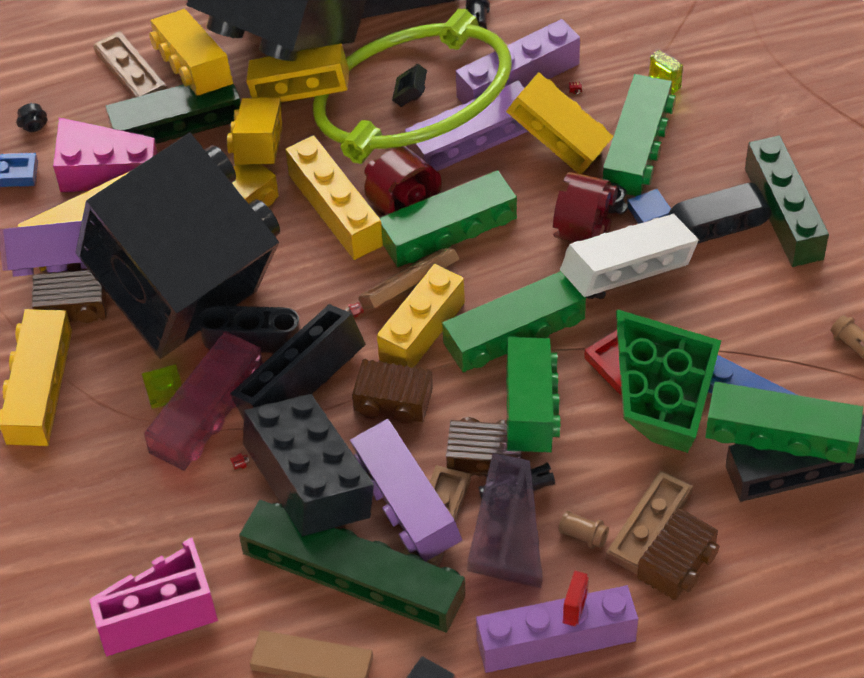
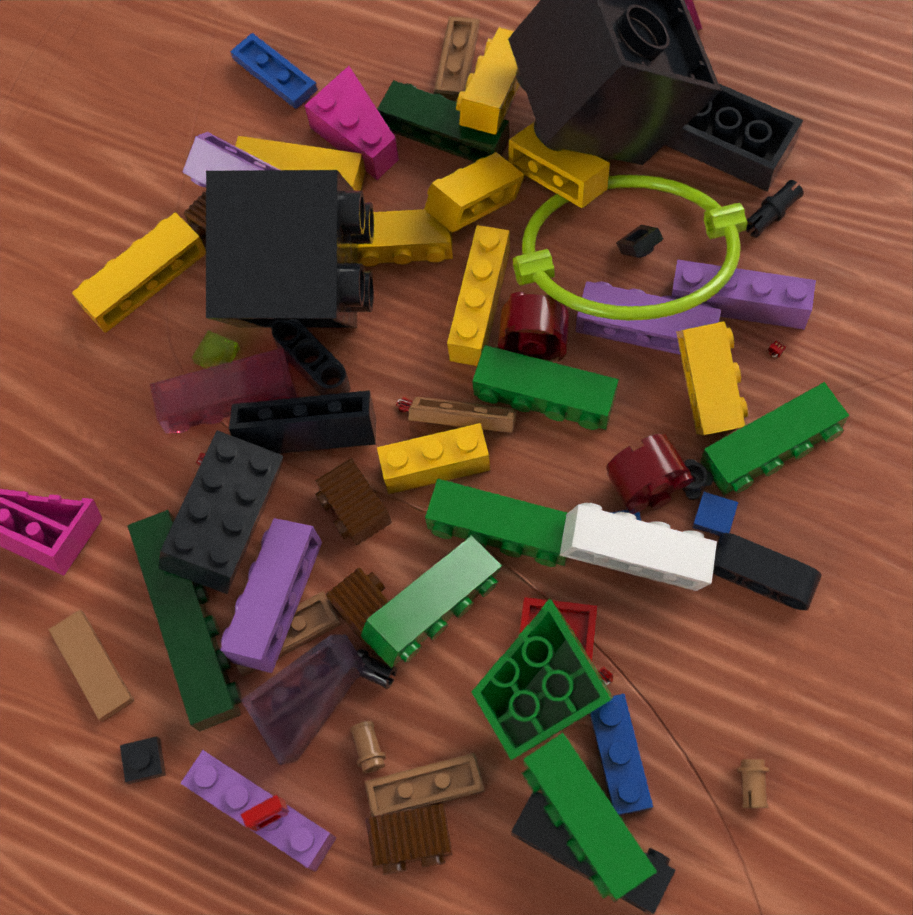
camera: 50 degrees right, 15 degrees up
black plate [16,103,48,132] -> none
clear neon green plate [649,50,683,94] -> none
brick [745,135,829,267] -> none

